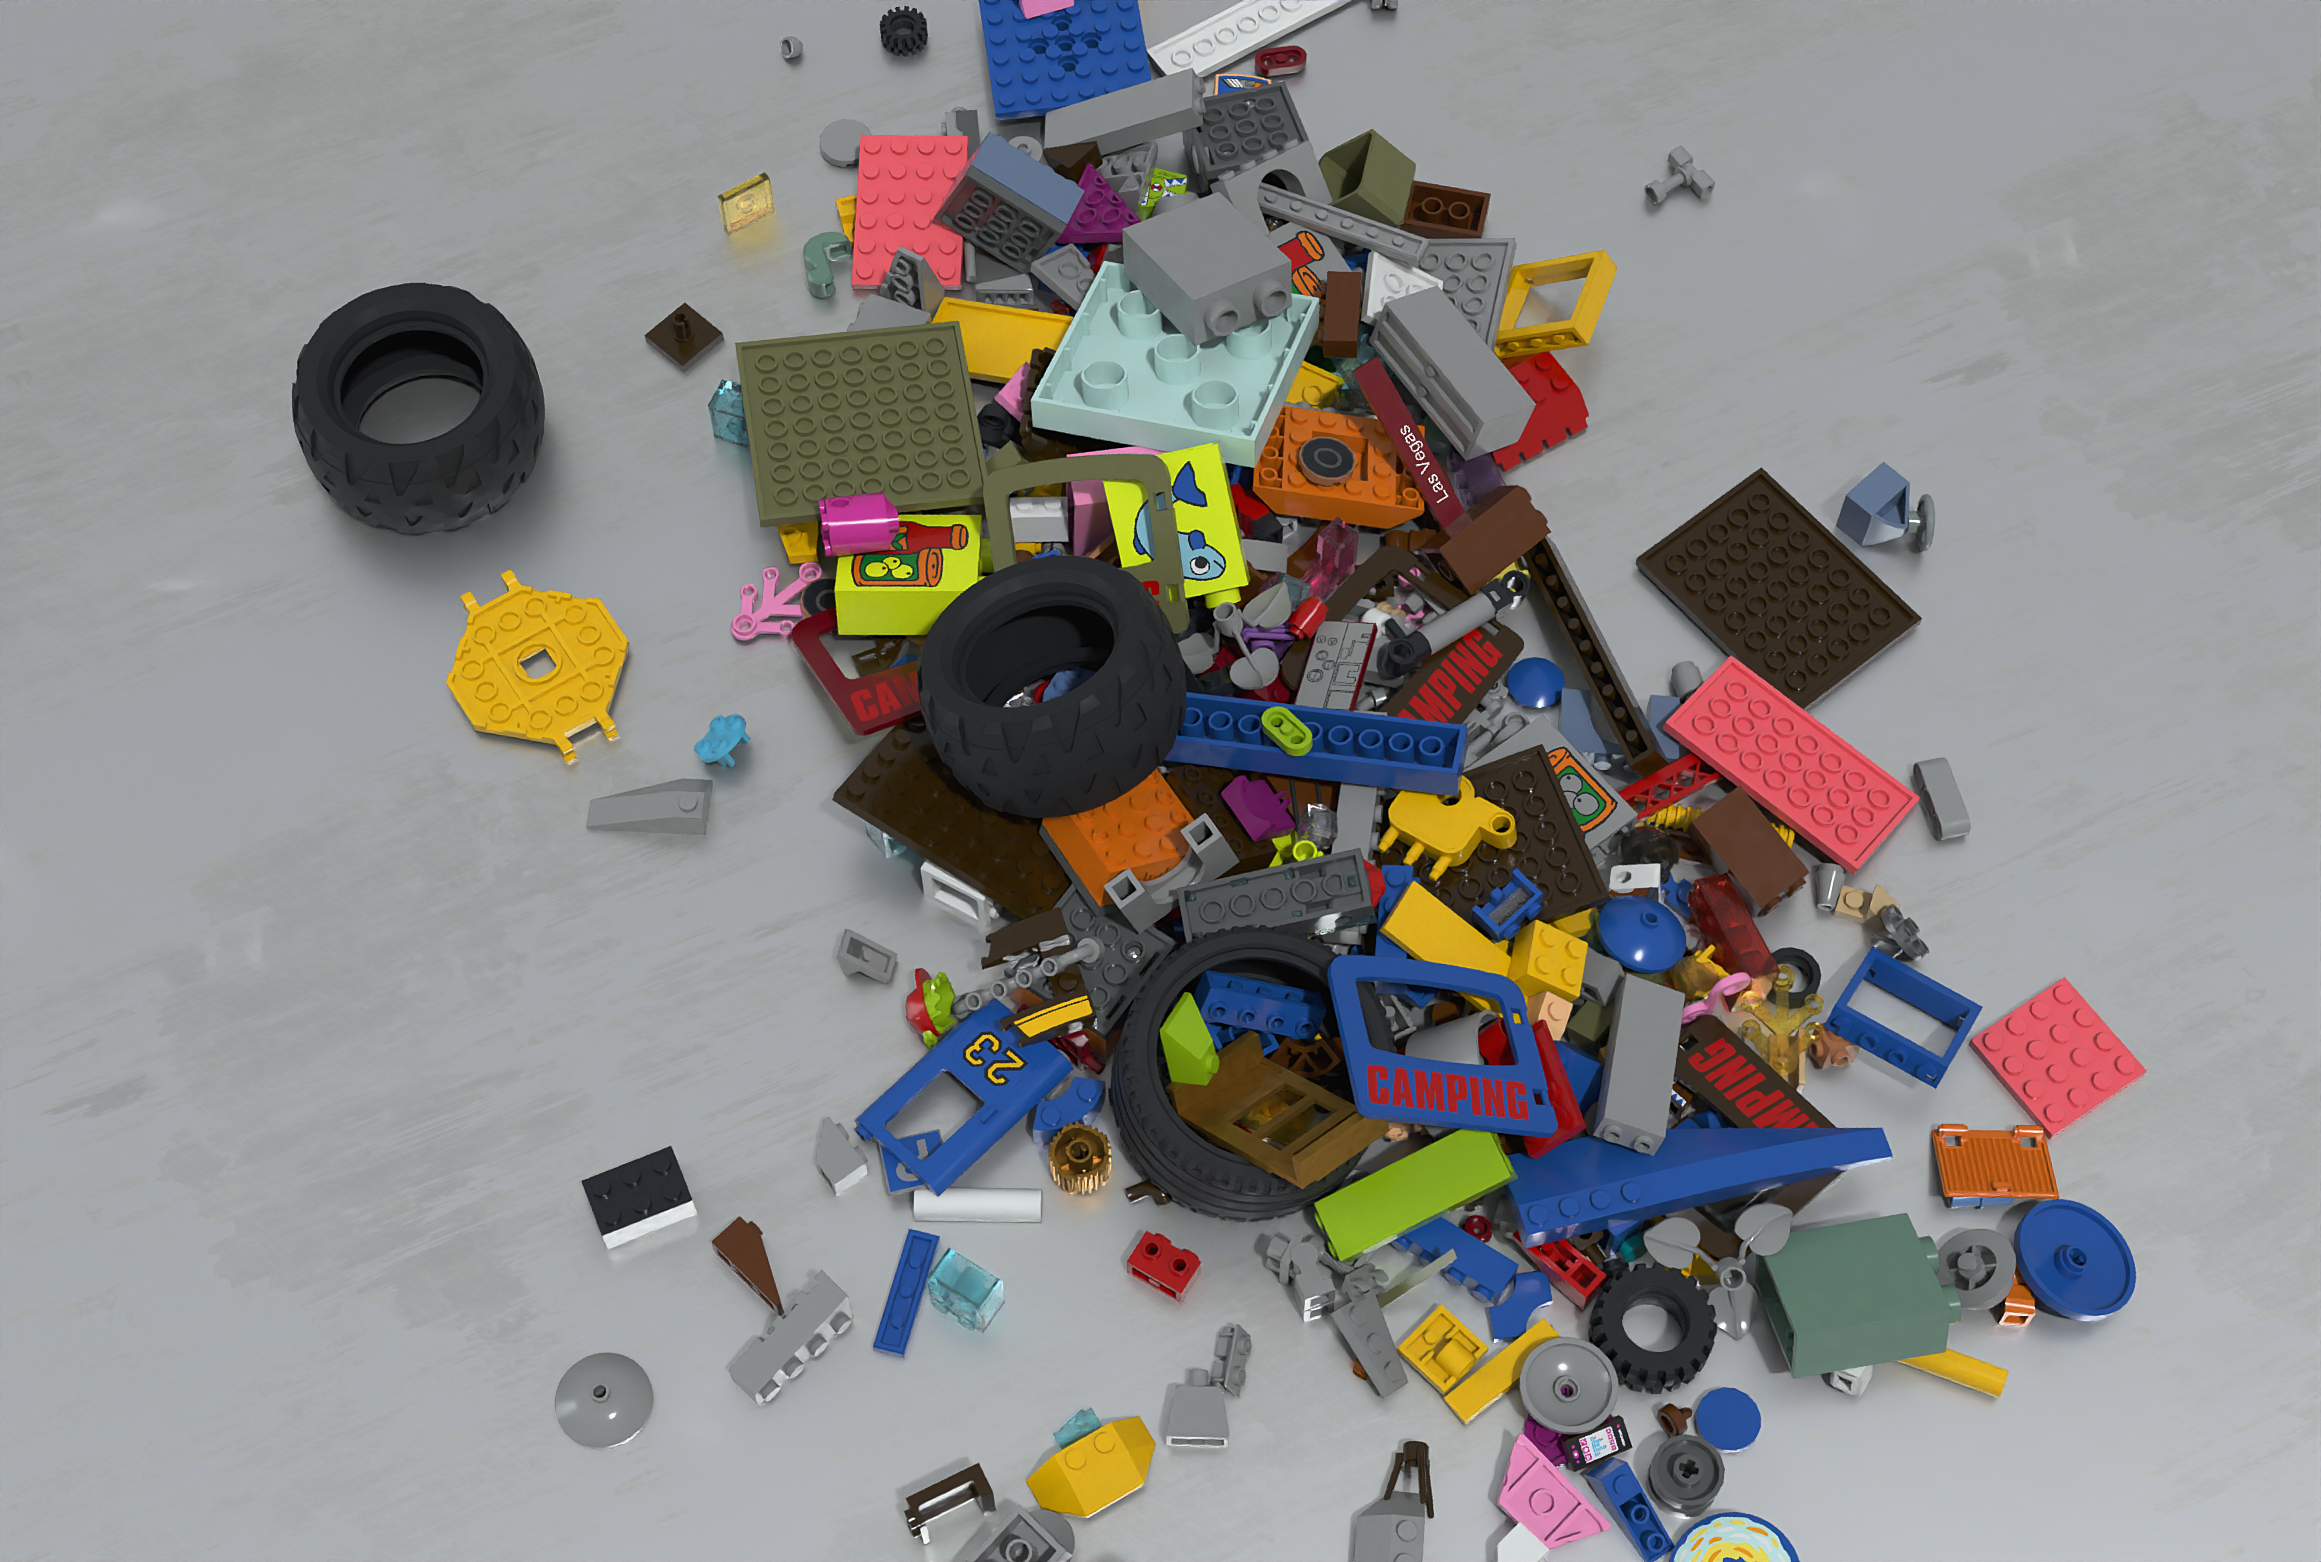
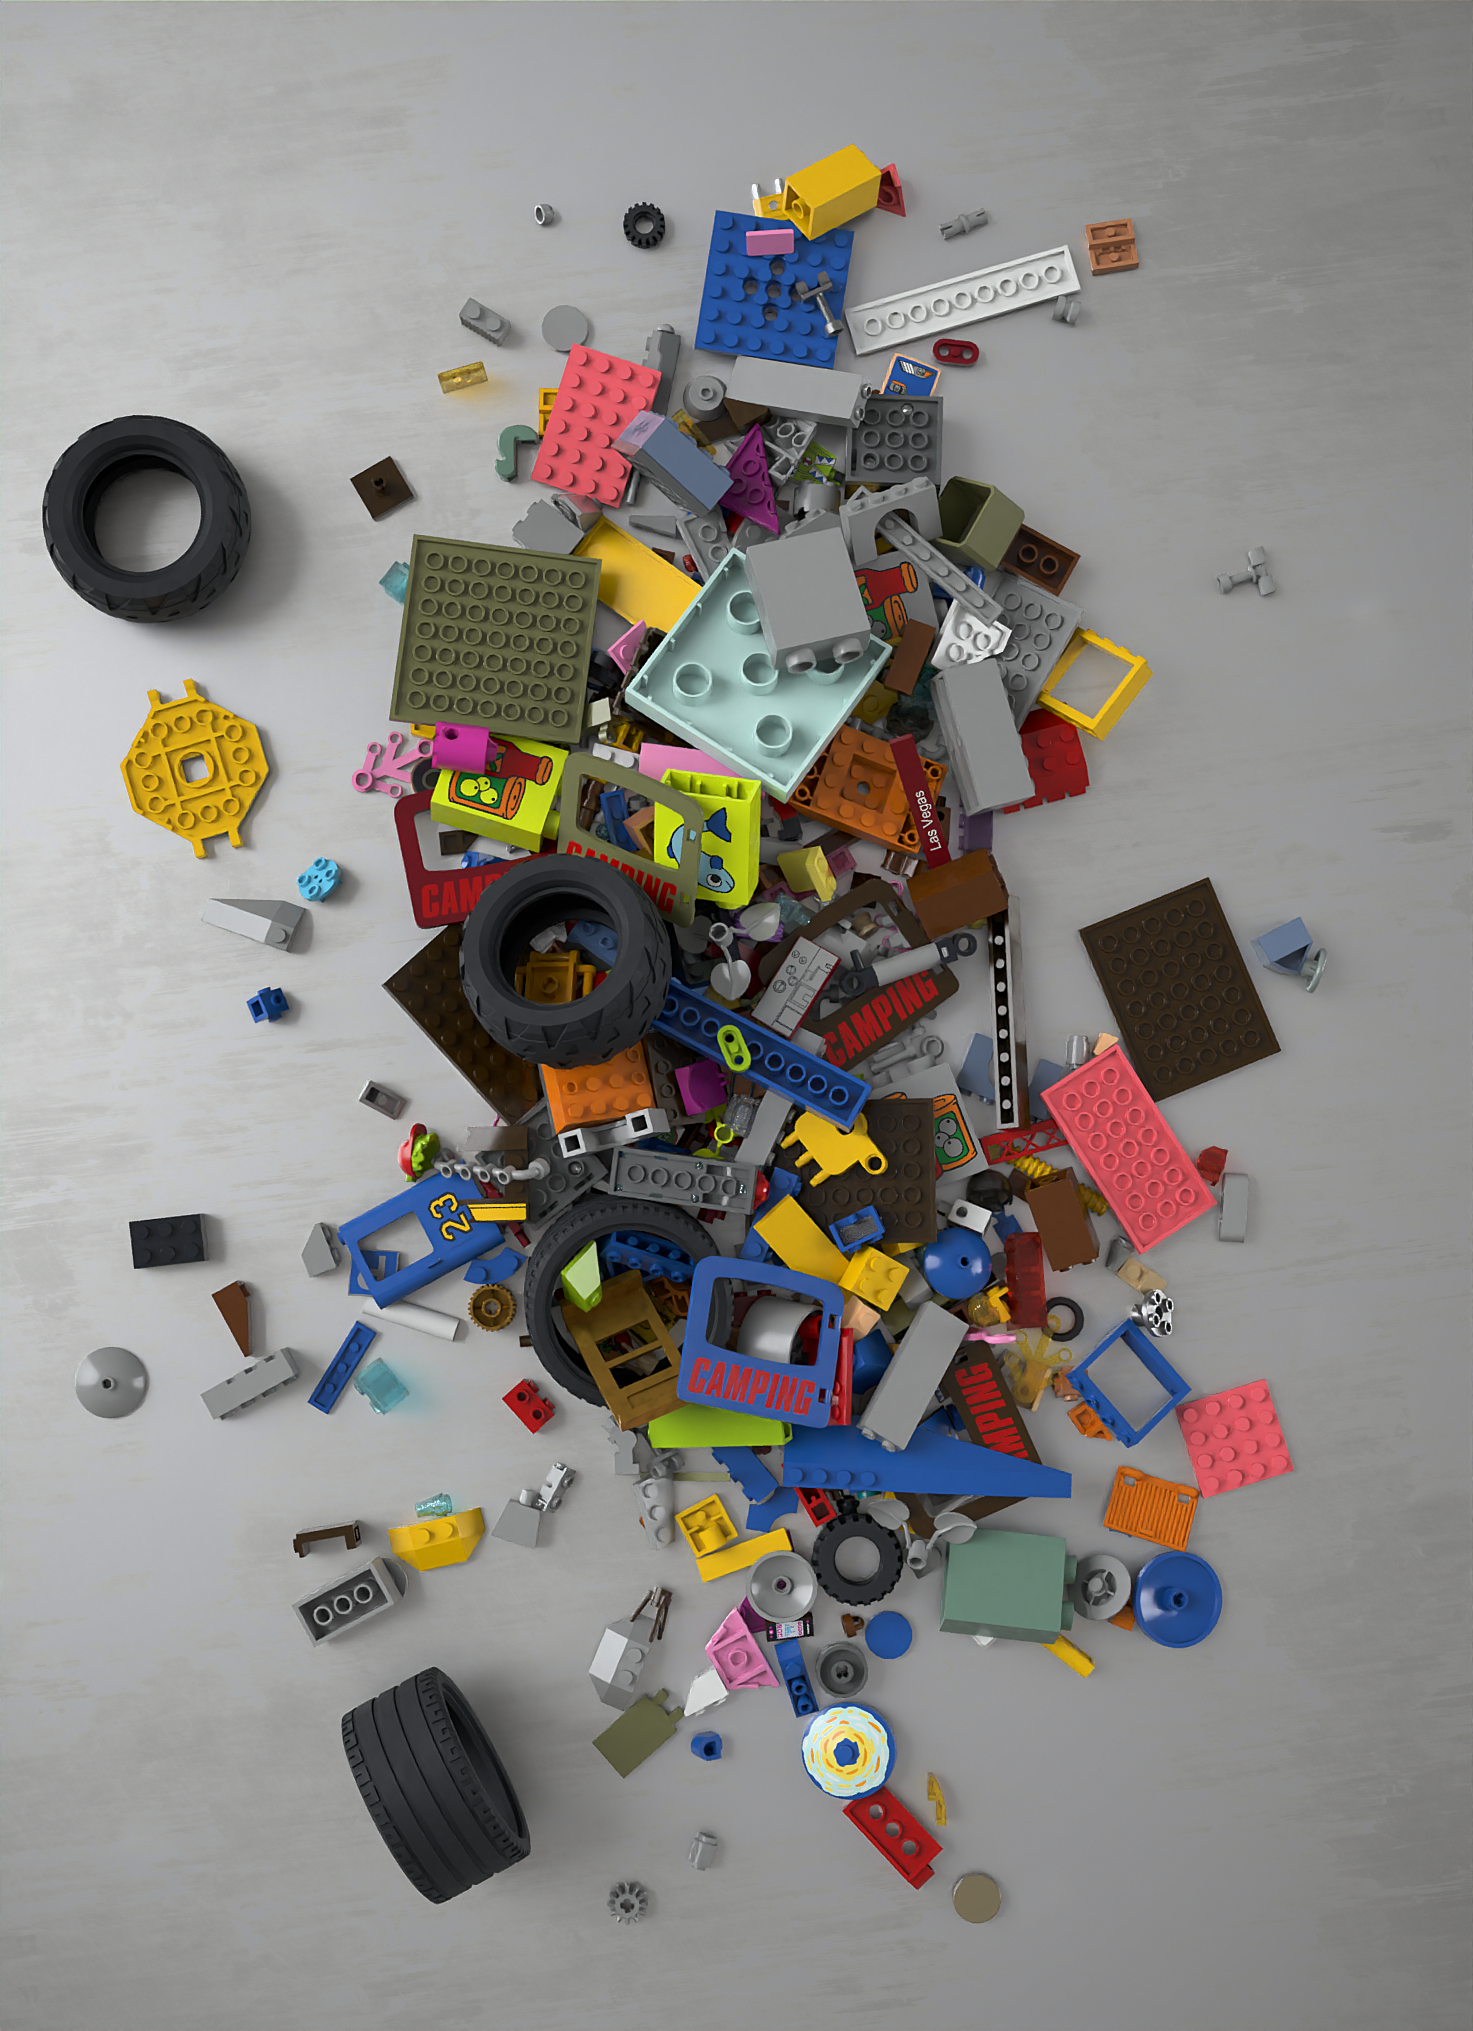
camera: 15 degrees right, 25 degrees up
red brick [1286,595,1329,641] -> none
tile [1297,437,1356,486] -> none
white piece [1361,608,1391,638] -> none
blue dish [1507,657,1565,708] -> none
none -> blue brick [246,987,289,1023]
none -> light grey brick [459,298,511,347]
none -> light yellow bracket [777,846,837,902]
none -> flat silver bar [796,271,845,337]
none -> orange slope [1067,1400,1113,1441]
none -> light nougat slope [1091,1032,1119,1056]
none -> clear red piece [1196,1146,1228,1186]

